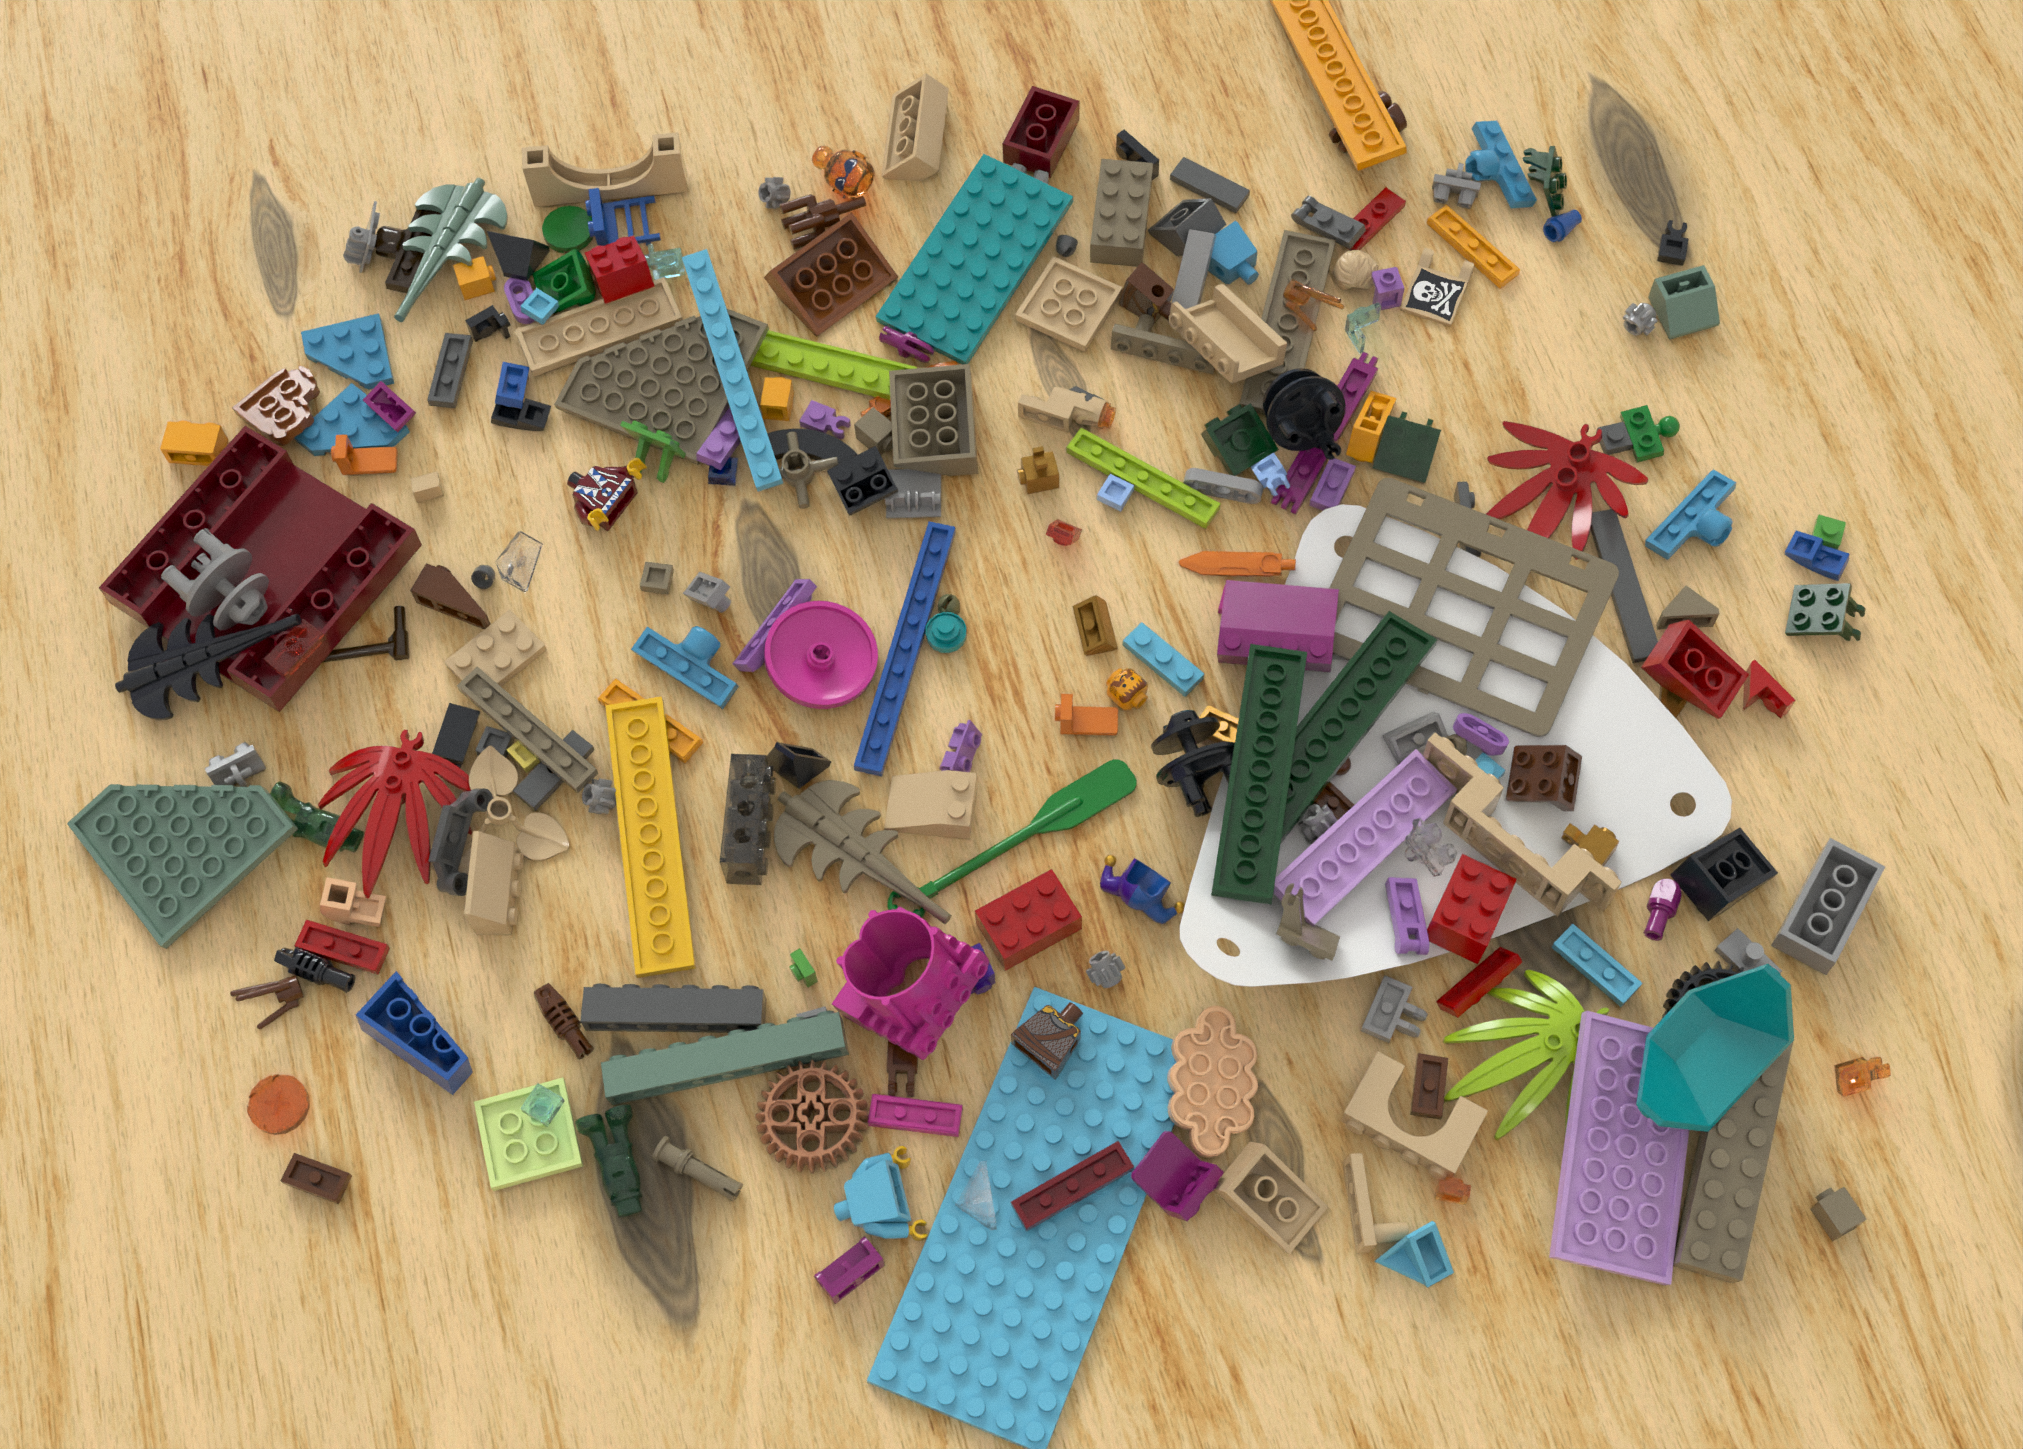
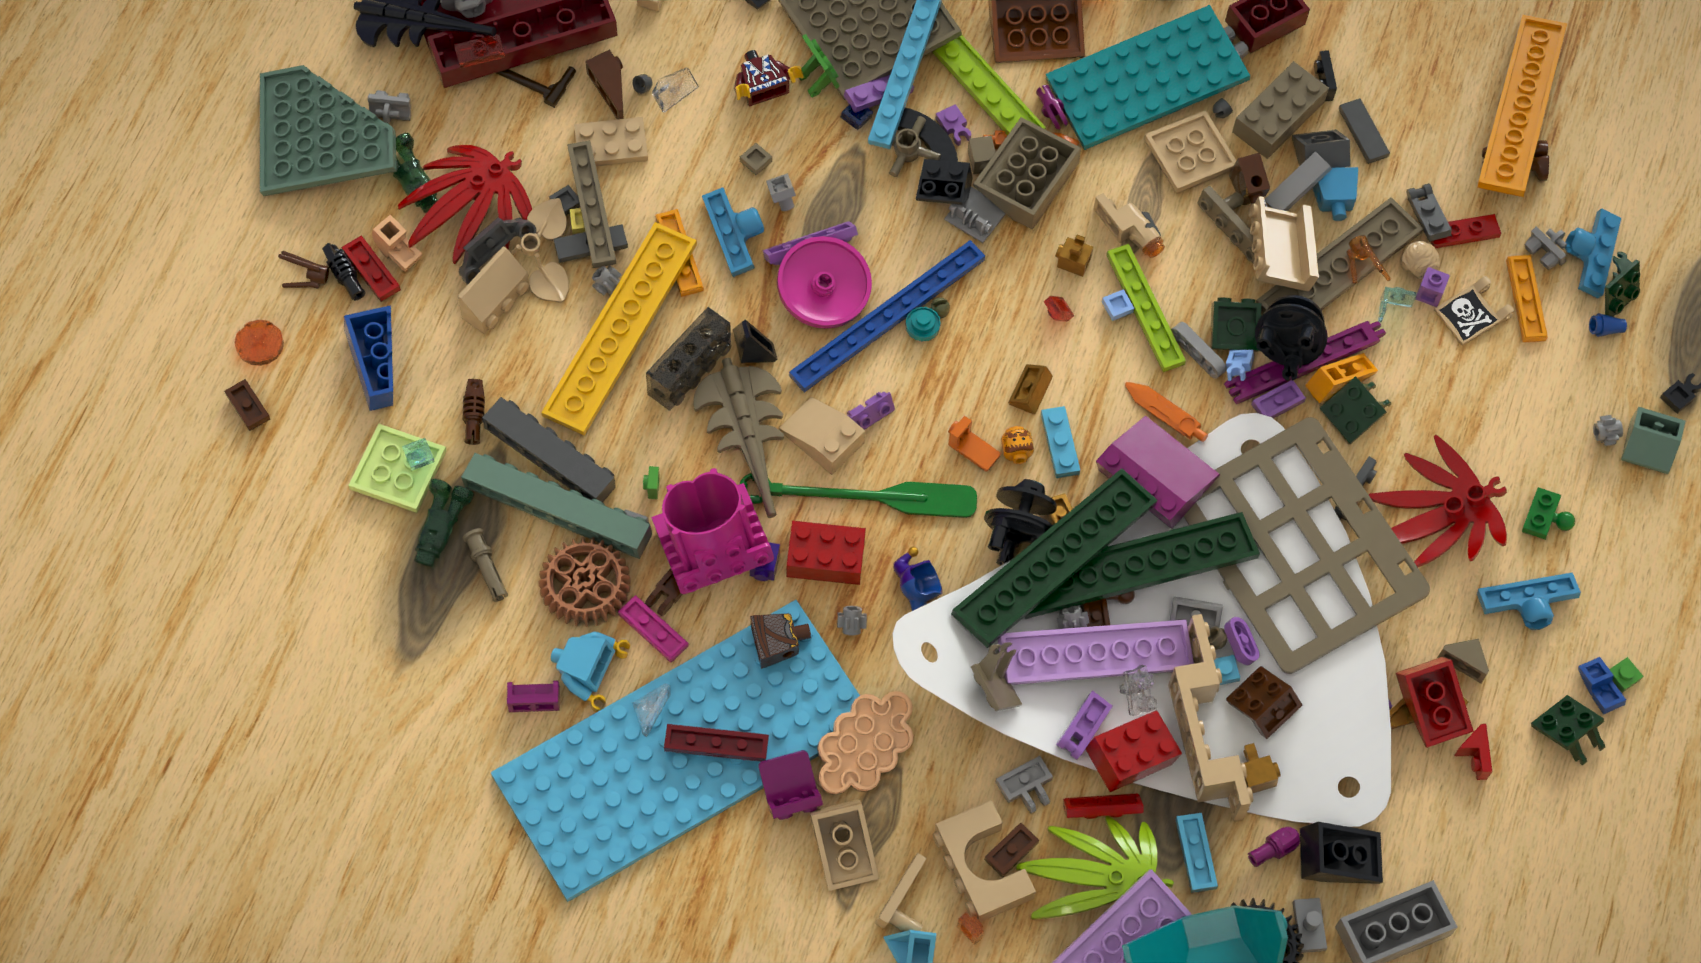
camera: 30 degrees right, 0 degrees up
black hinge [432,703,480,768] -> none
light orange brick [760,377,794,421] -> none
dark grey tile [1590,509,1658,663] -> none
dark grey plate [1596,422,1633,455] -> none

